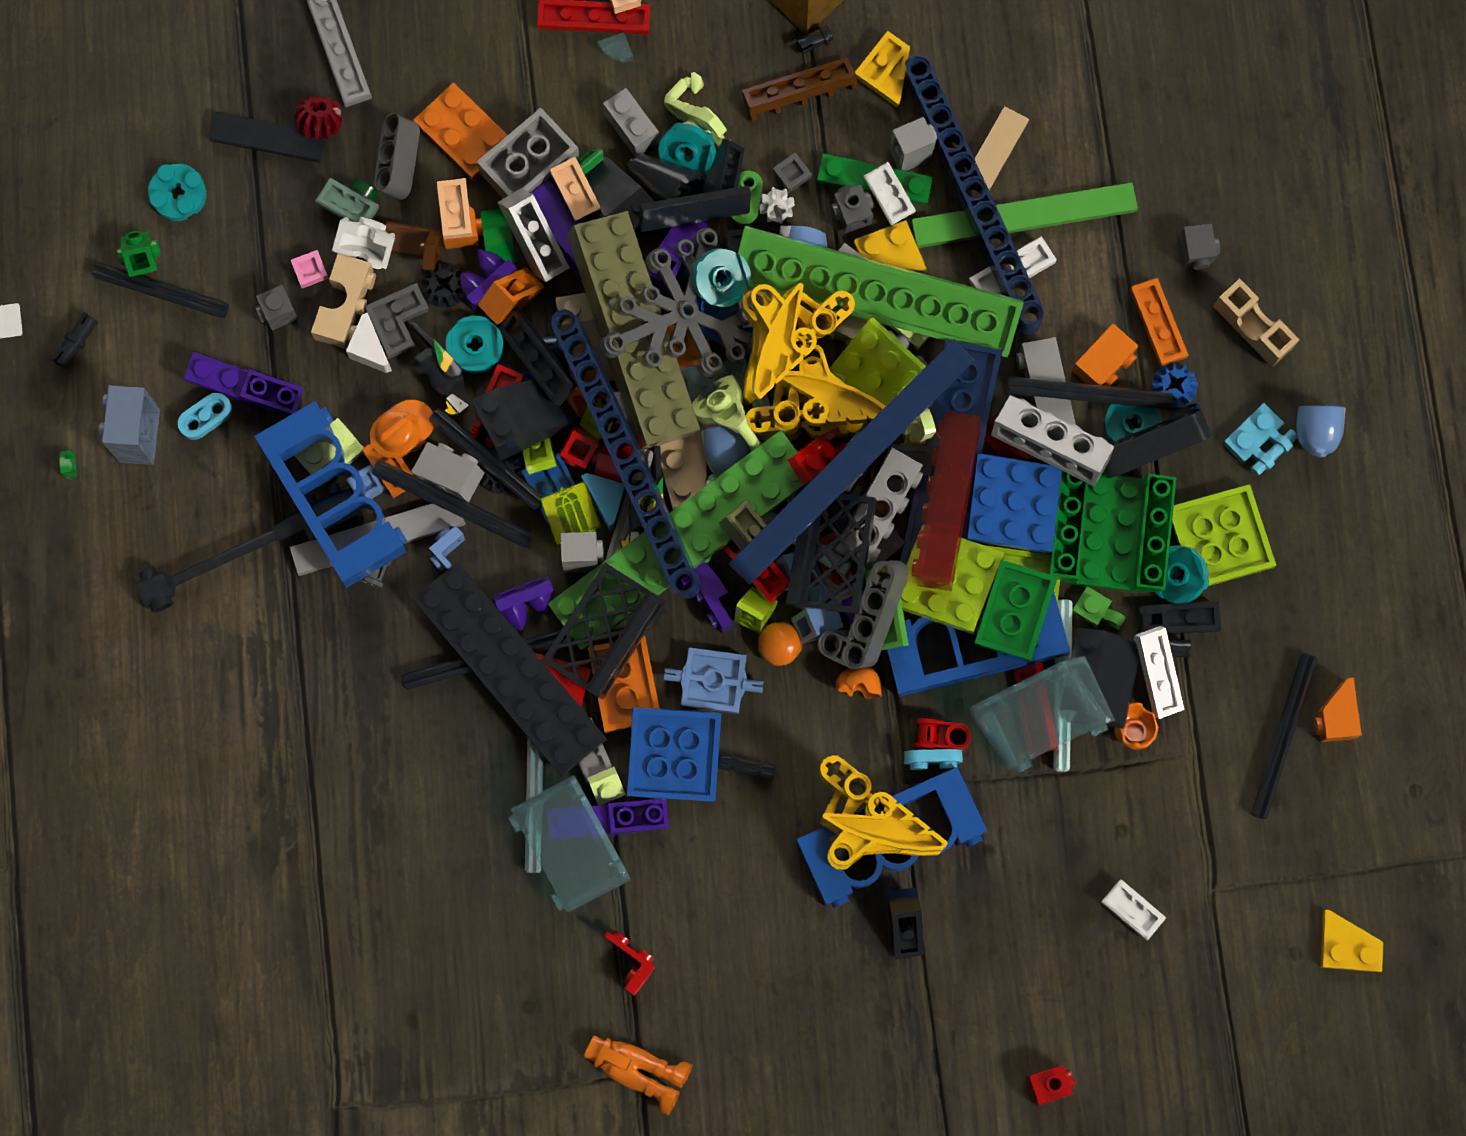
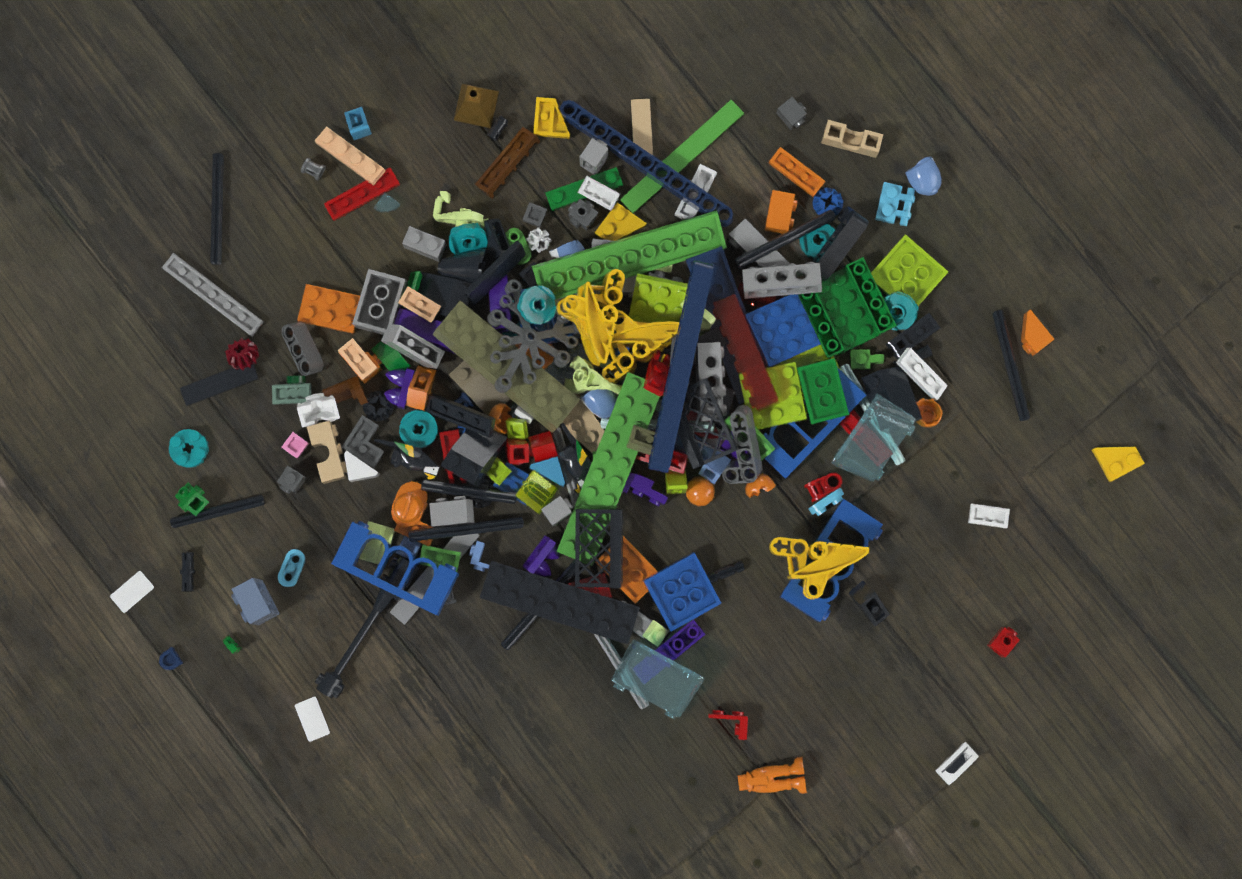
camera: 30 degrees left, 5 degrees up
dark purple slope [183,352,304,415] -> none
dark blue beam [551,309,701,598] -> none
medium blue plate [664,648,764,714] -> none
none -> white sticker [295,697,330,742]
none -> bright green plate [420,545,461,572]

